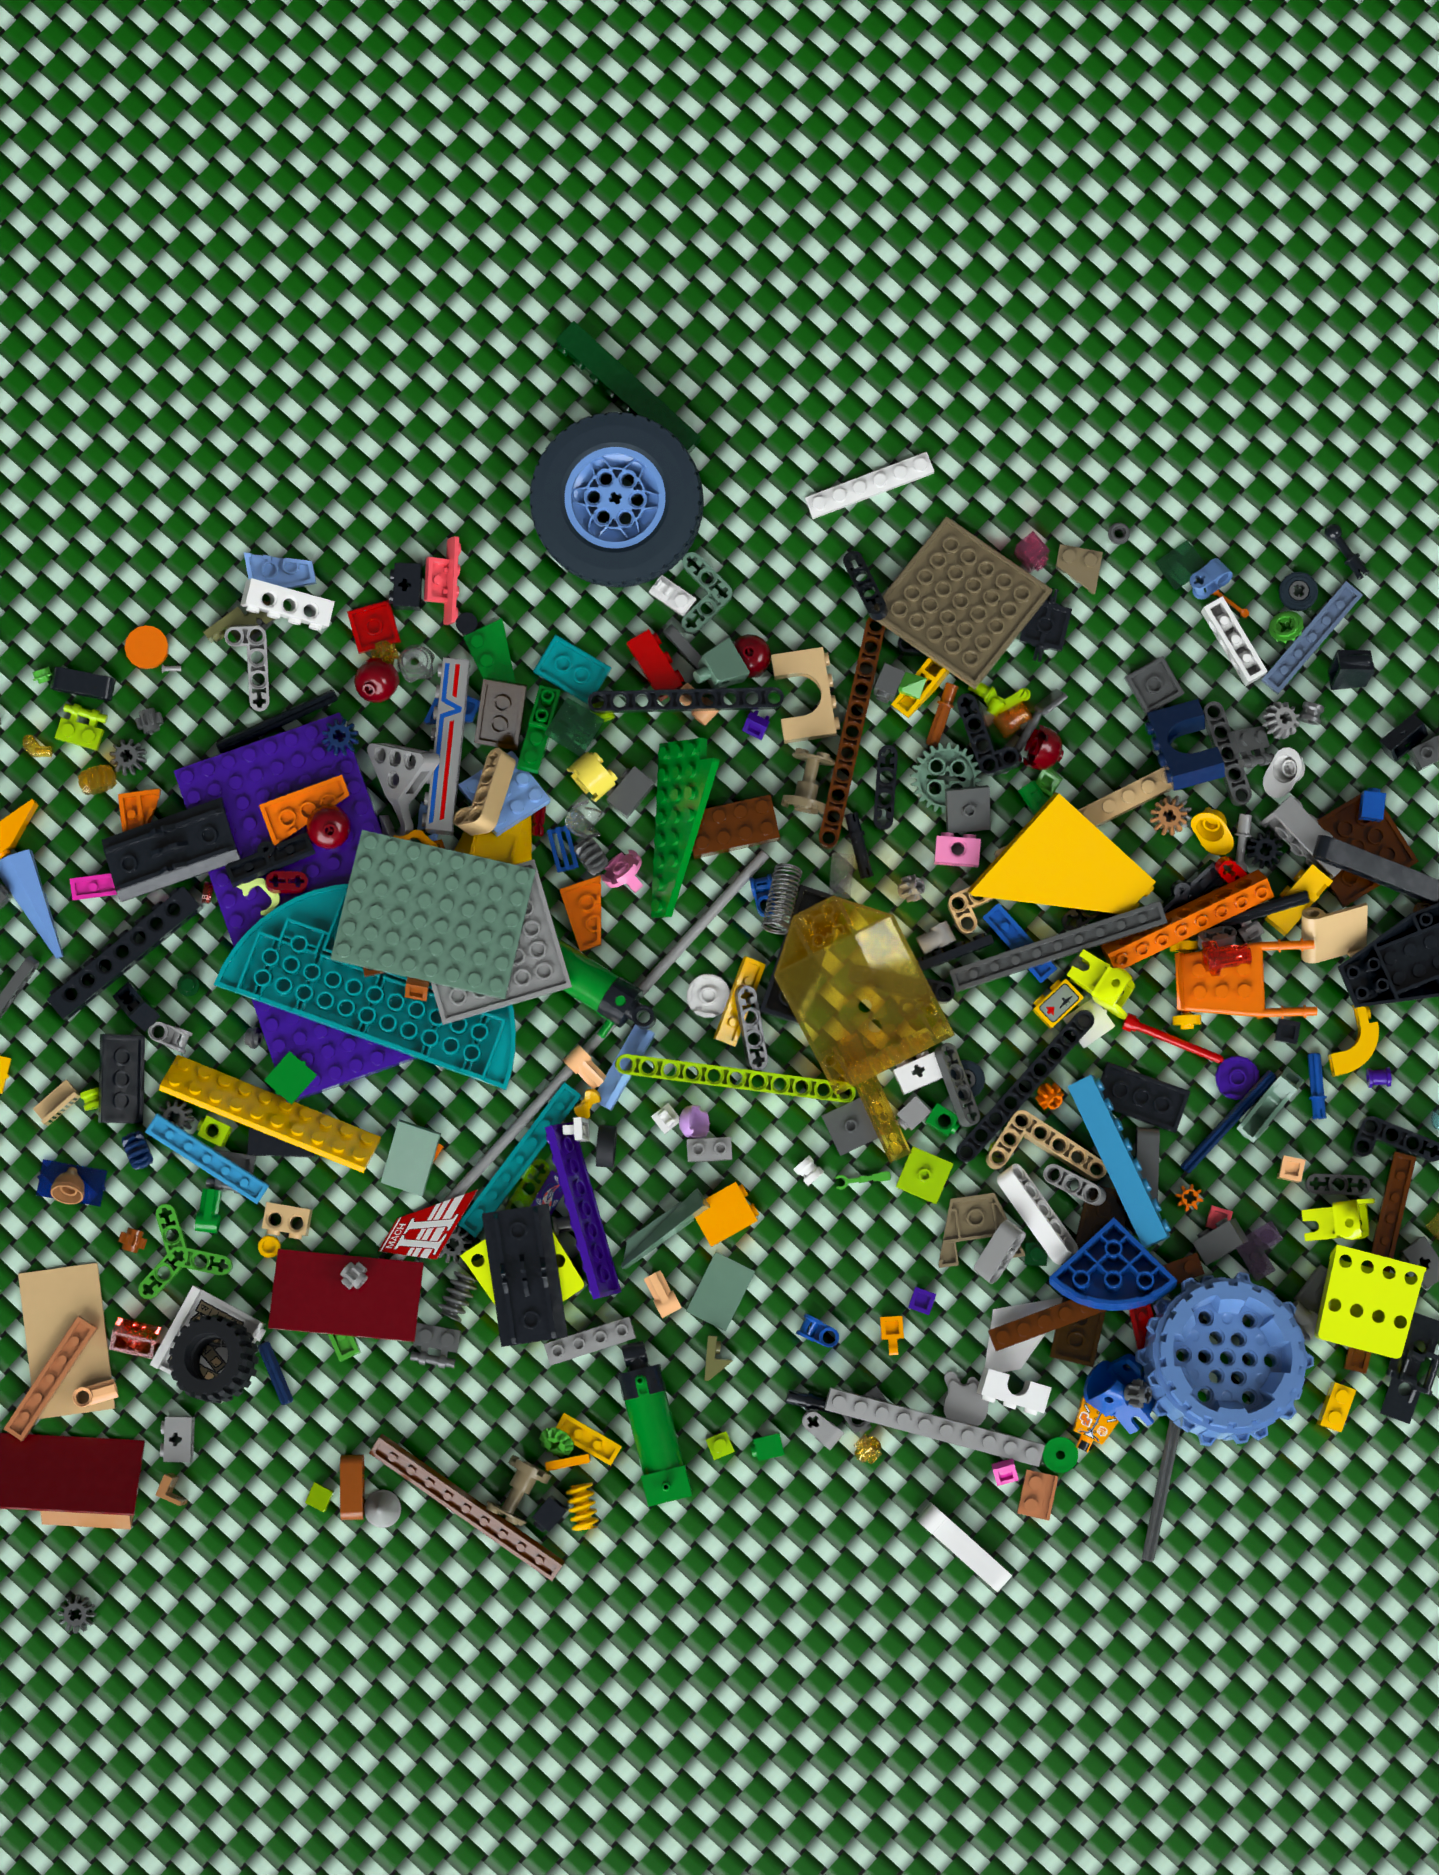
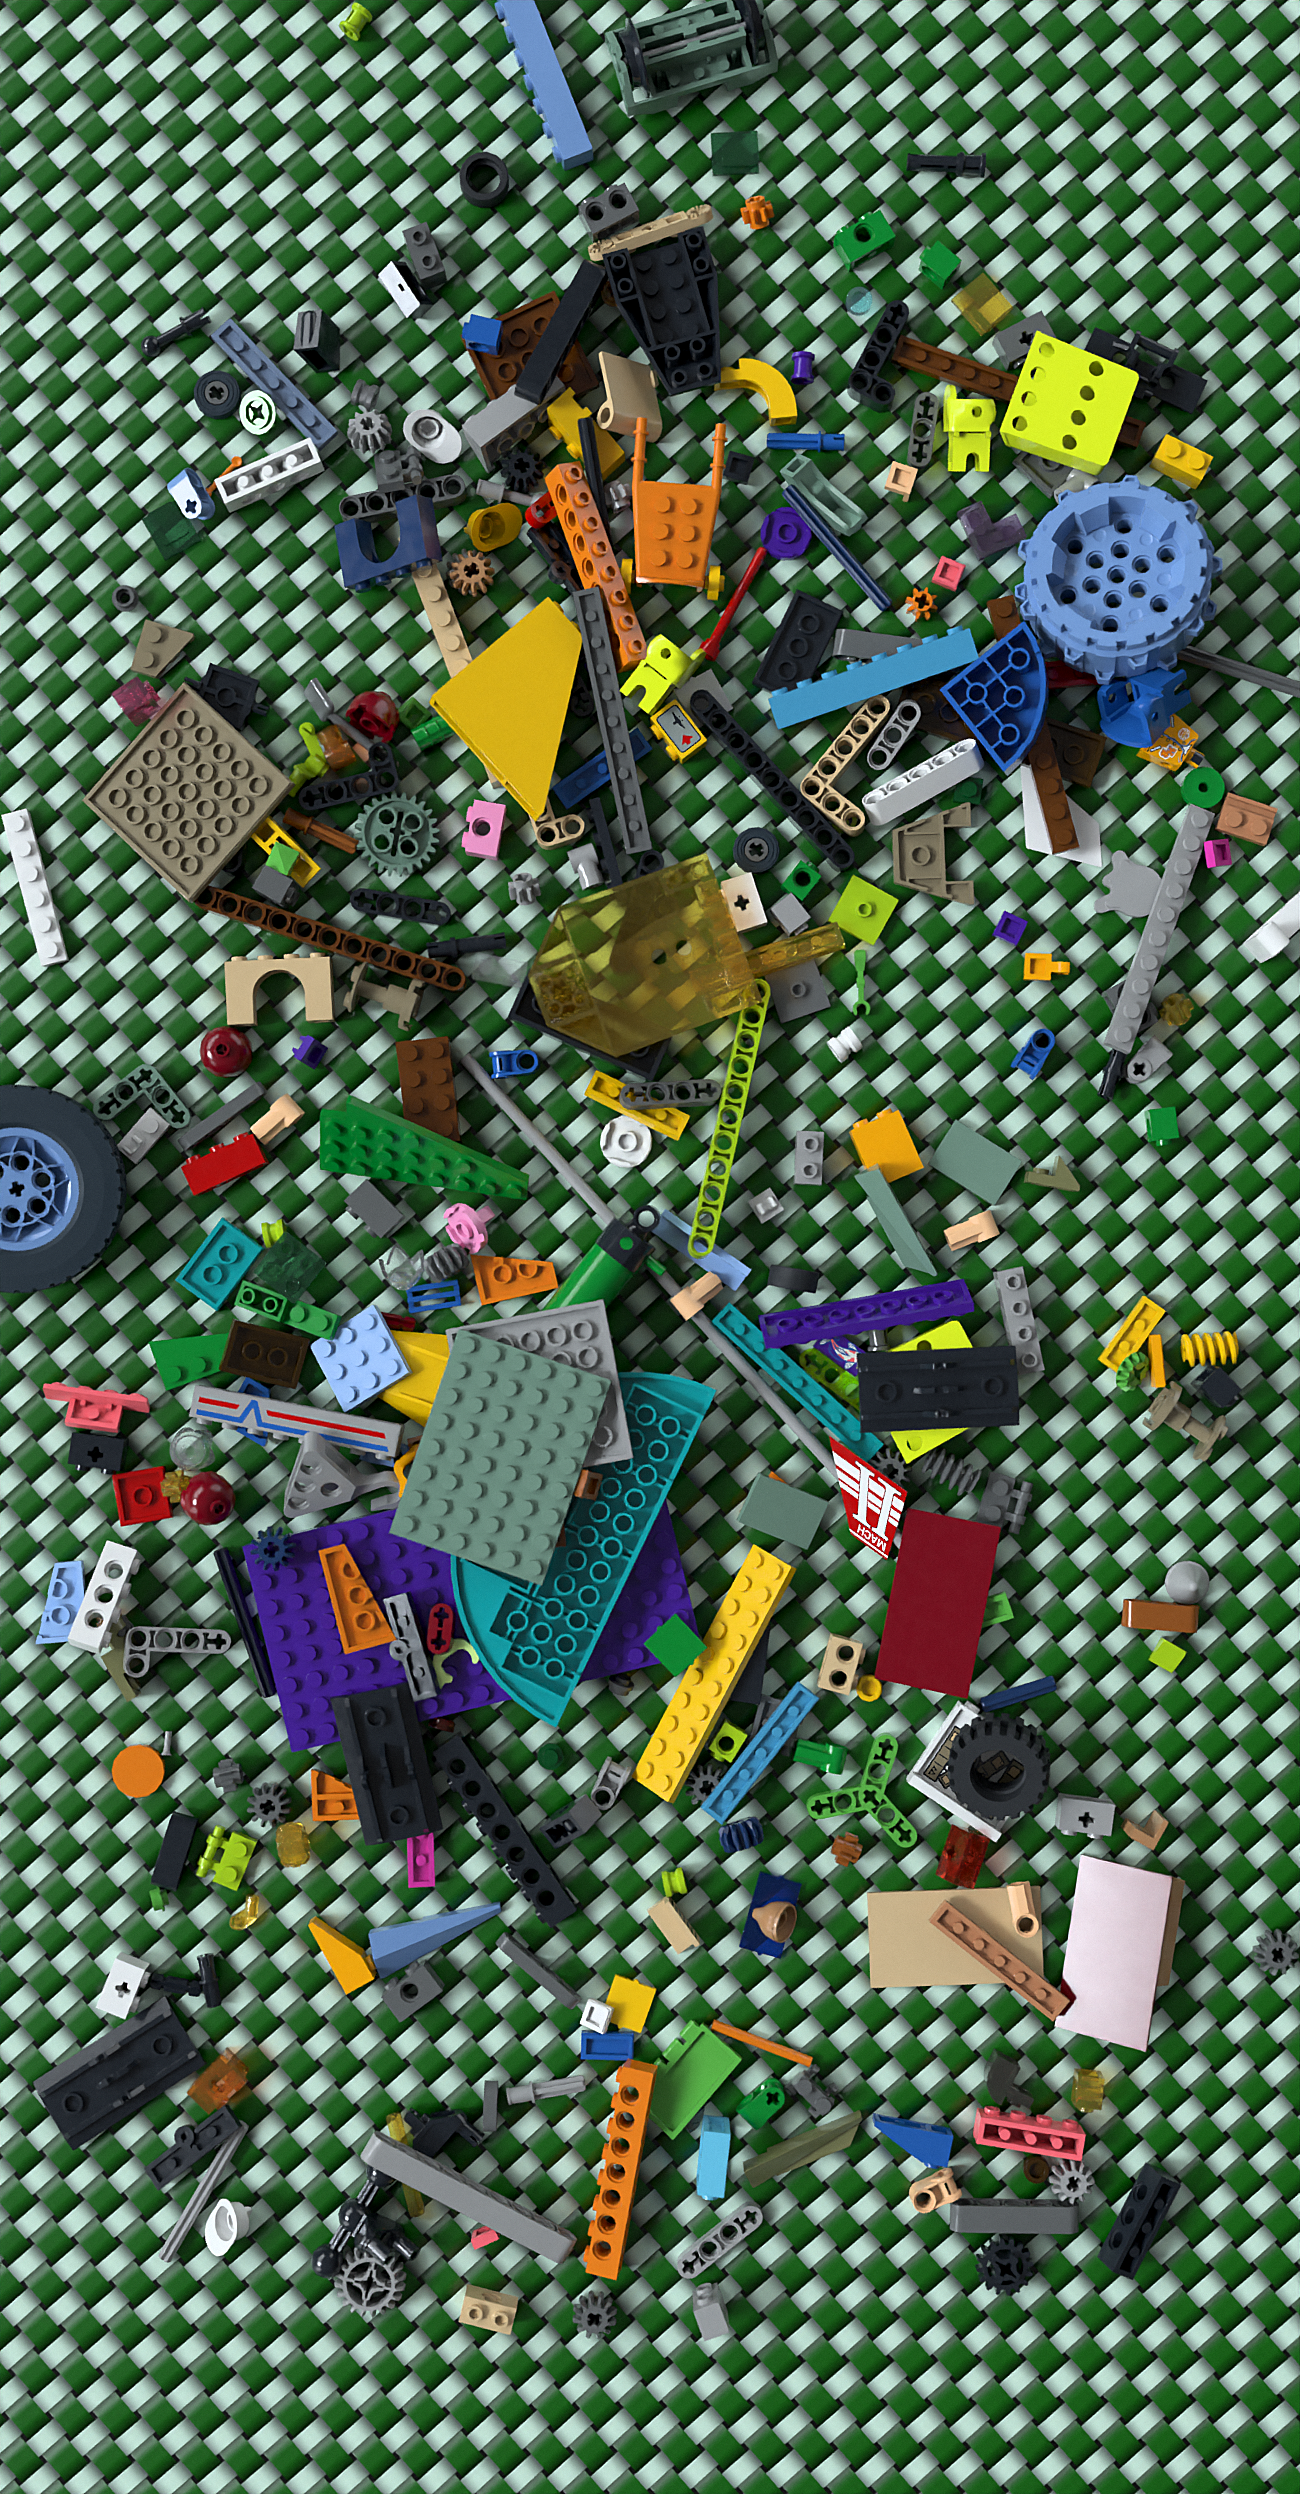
camera: 90 degrees left, 5 degrees up
black tile [98,1034,145,1124] -> none
dark red cylinder [307,804,351,849] -> none
light grey gear [340,1262,368,1290] -> none
plate [369,1434,565,1581] -> none
tan beam [453,748,516,836] -> none
black tile [456,612,478,635] -> none
white plate [563,1117,590,1142] -> none
light yellow brick [567,752,618,802] -> none
yellow piece [574,1089,601,1119] -> none
black beam [588,687,784,713] -> none
green piece [617,1340,693,1507] -> none
lavender hair [679,1105,710,1139] -> none
sand green torso [693,638,750,689] -> none
lime plate [706,1431,735,1460] -> none
dark grey piece [762,863,802,935] -> none
black beam [843,551,888,620] -> none
dark grey beam [935,1043,980,1127] -> none
dark grey plate [945,785,991,833] -> none
light grey beam [973,1219,1026,1284] -> none
white arch [976,1367,1052,1416] -> none
orange gear [1035,1083,1064,1110] -> none
dark grey plate [1124,656,1185,715] -> none
dark grey gear [1124,1379,1152,1408] -> none
dark grey brick [1193,1217,1249,1266] -> none
dark grey beam [1197,925,1237,951] -> none
clear red piece [1201,940,1252,976] -> none

